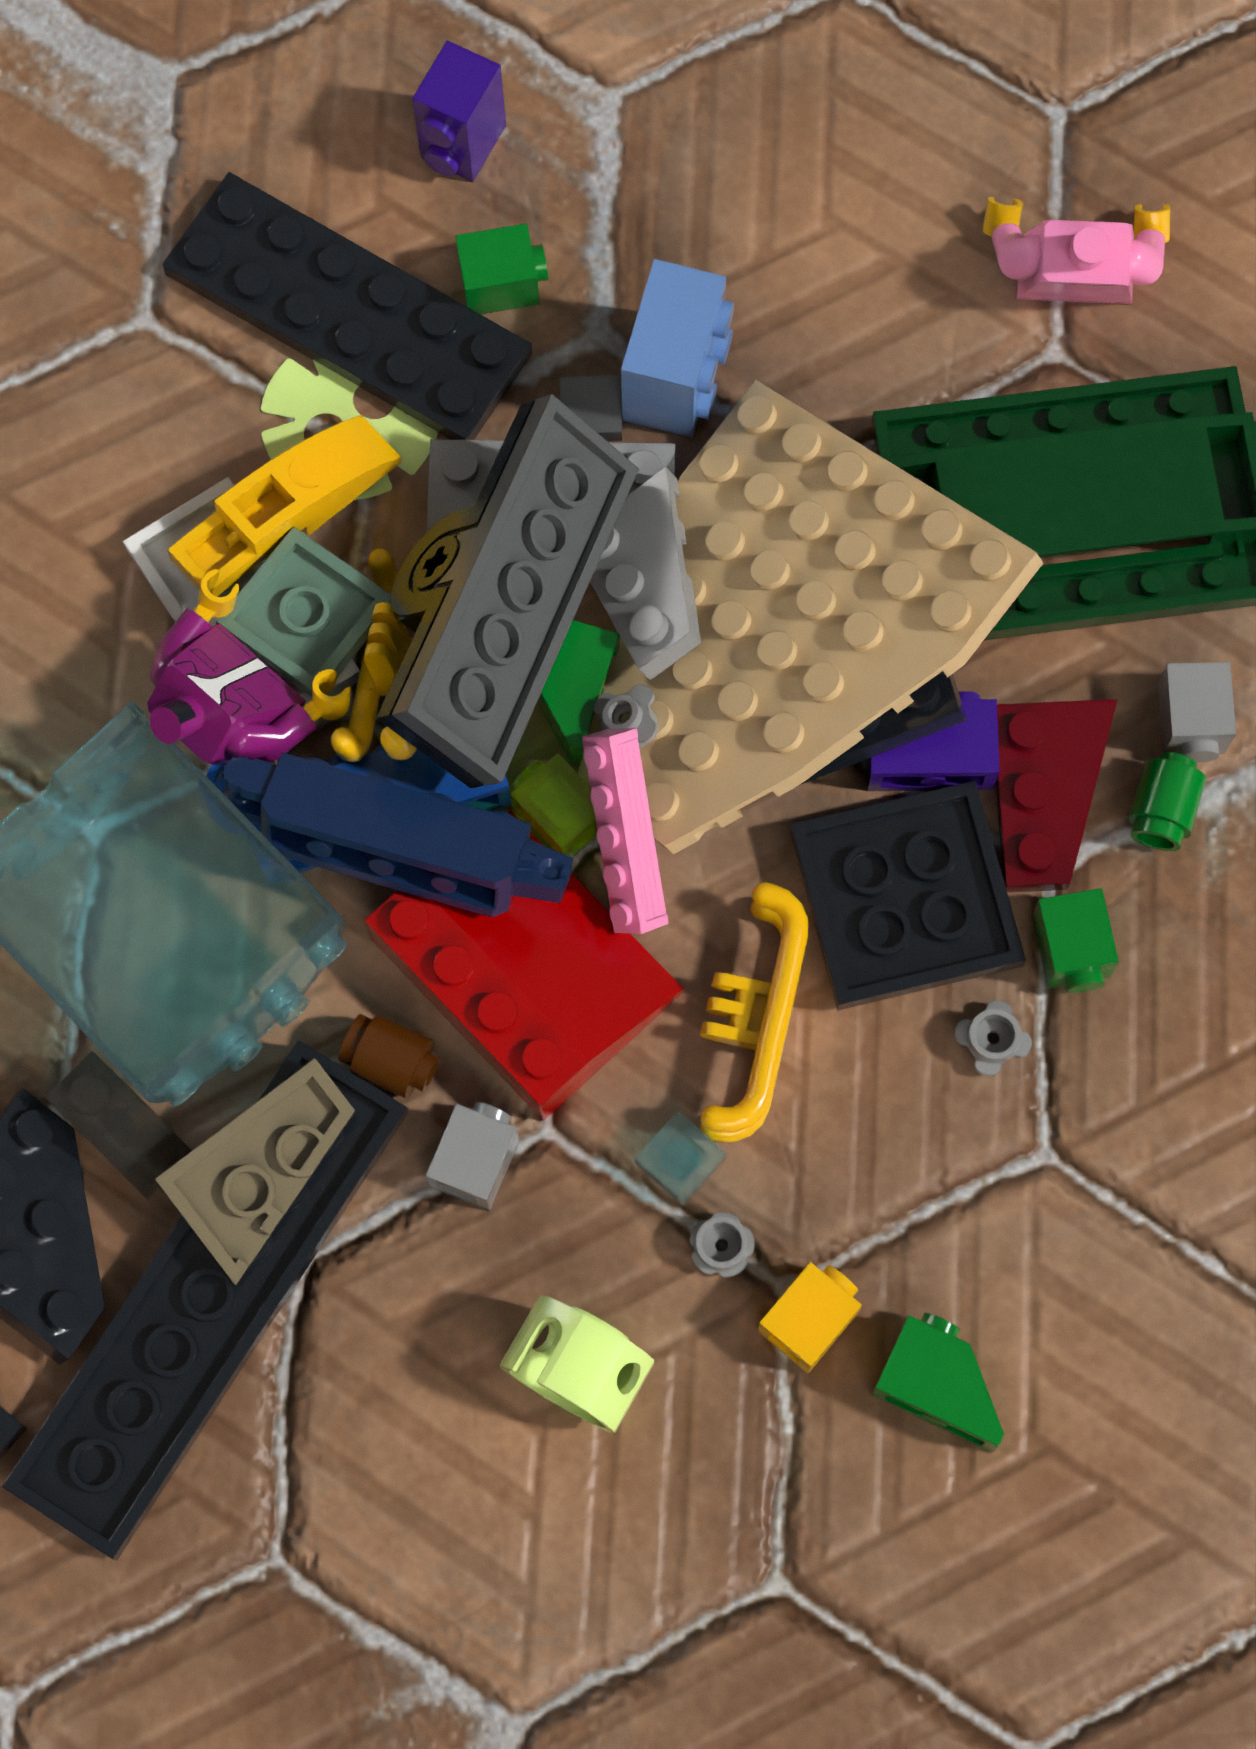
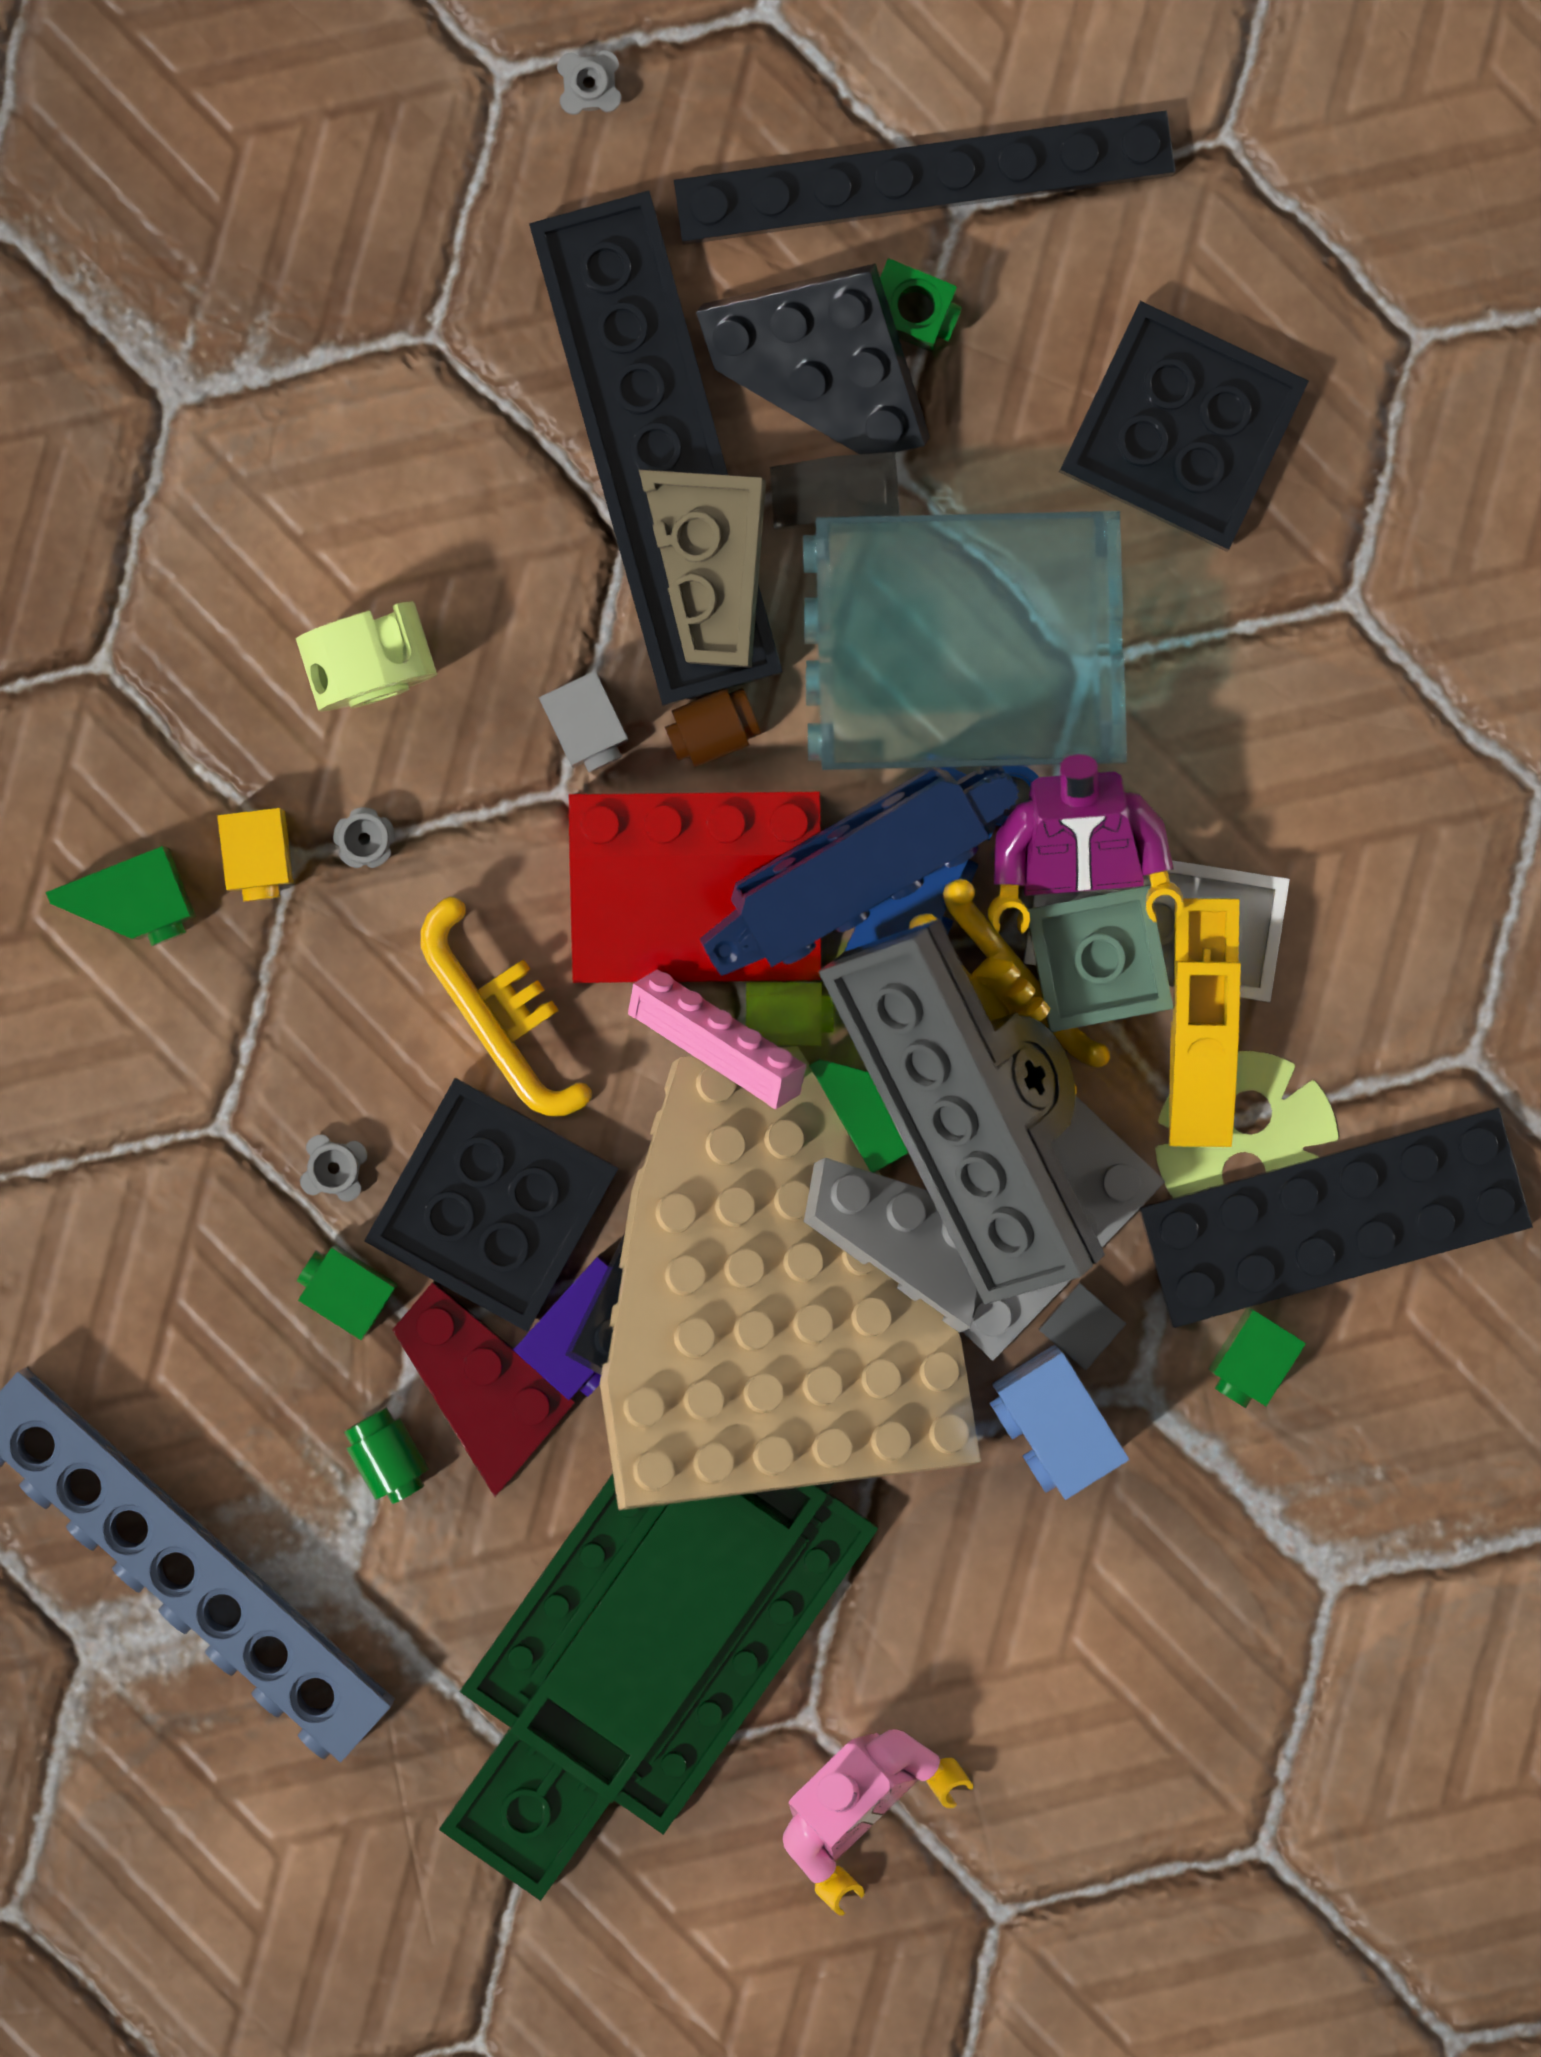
camera: 135 degrees right, 15 degrees up
dark purple brick [412,40,506,182] -> none
light grey plate [594,684,658,749] -> none
clear light blue plate [635,1111,727,1206] -> none
light grey brick [1157,662,1236,763] -> none

